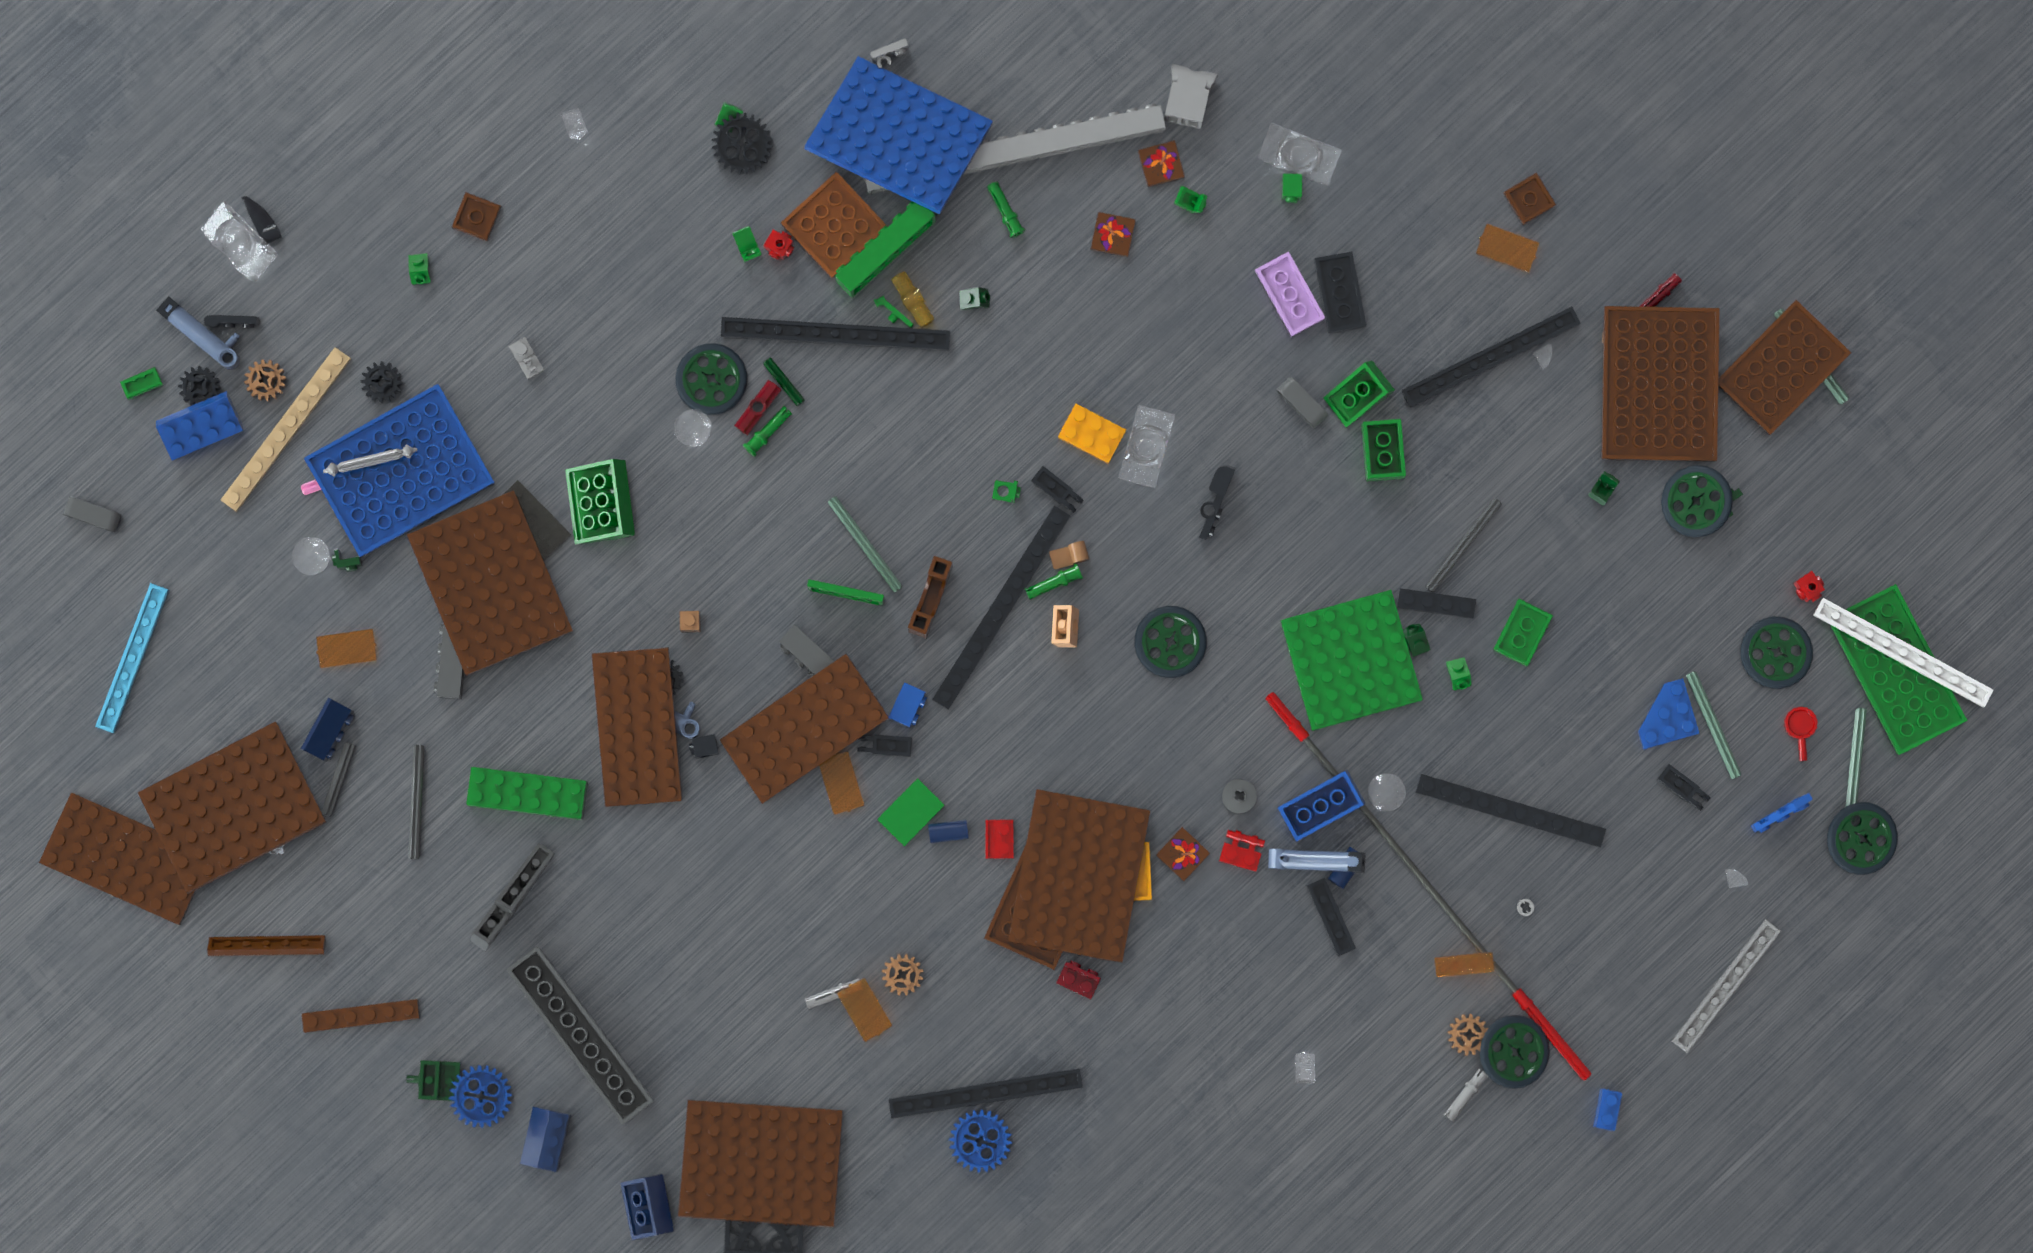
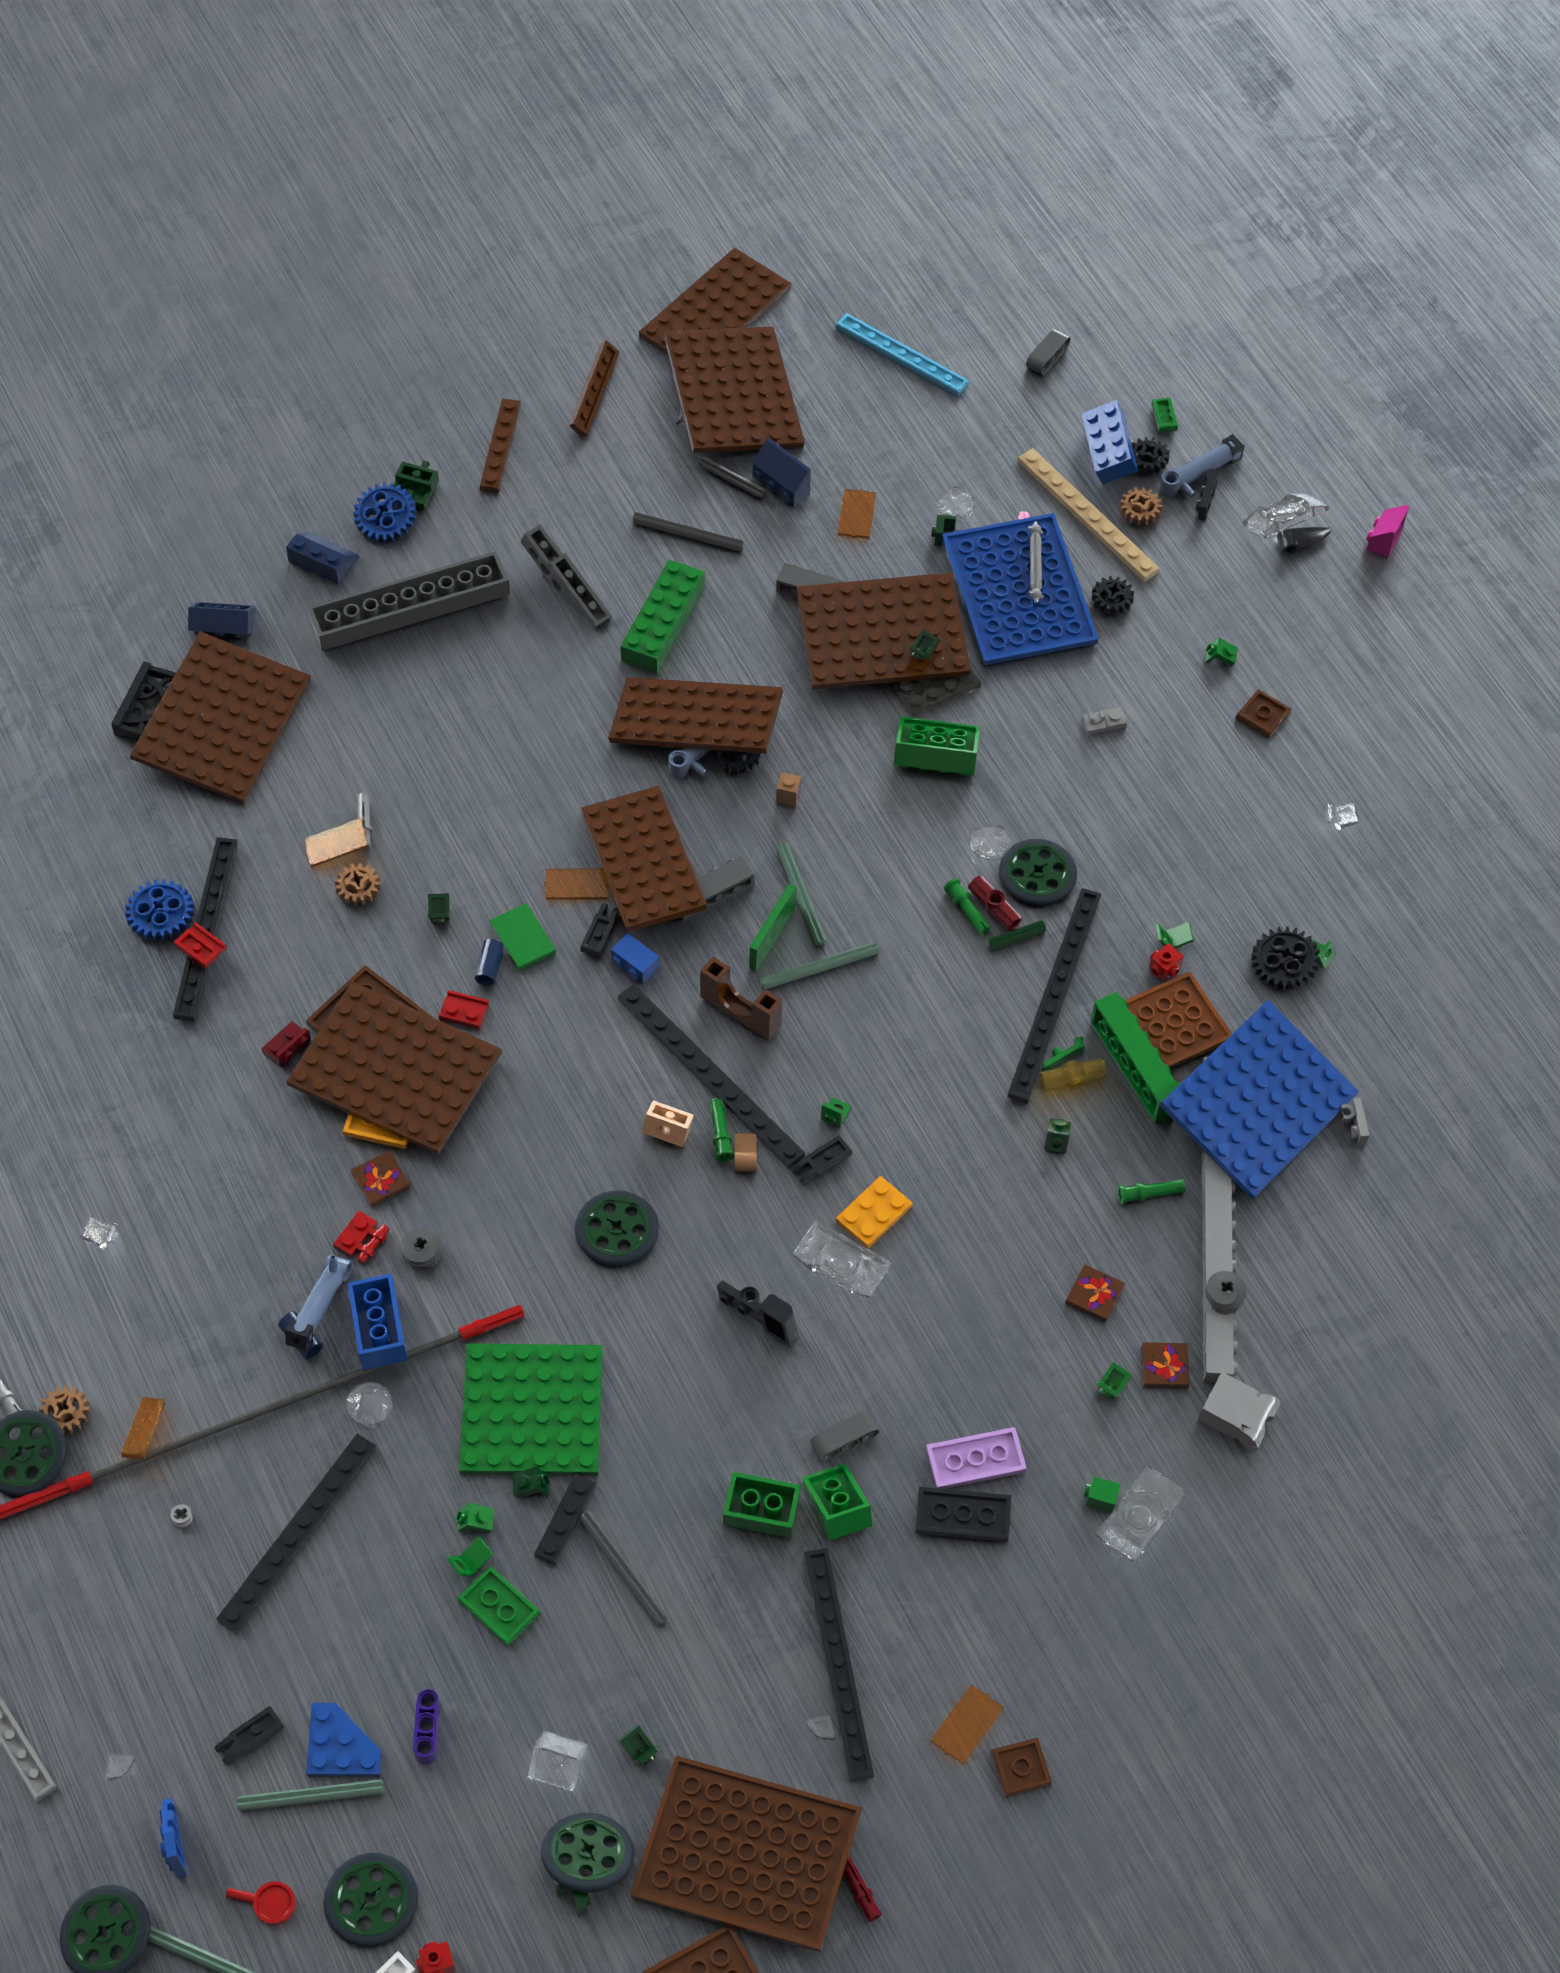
camera: 105 degrees right, 25 degrees down
black brick [689,734,719,759] -> none
black plate [1307,878,1356,956] -> none
none -> red plate [174,922,227,969]
none -> dark purple beam [413,1689,440,1765]
none -> dark green bracket [428,893,450,923]
none -> green bracket [446,1537,494,1576]
none -> clear slope [528,1731,589,1791]
none -> sand green axle [777,842,826,947]
none -> dark green bracket [908,629,941,661]
none -> dark grey piece [1205,1271,1246,1314]
none -> dark pink slope [1366,505,1409,557]

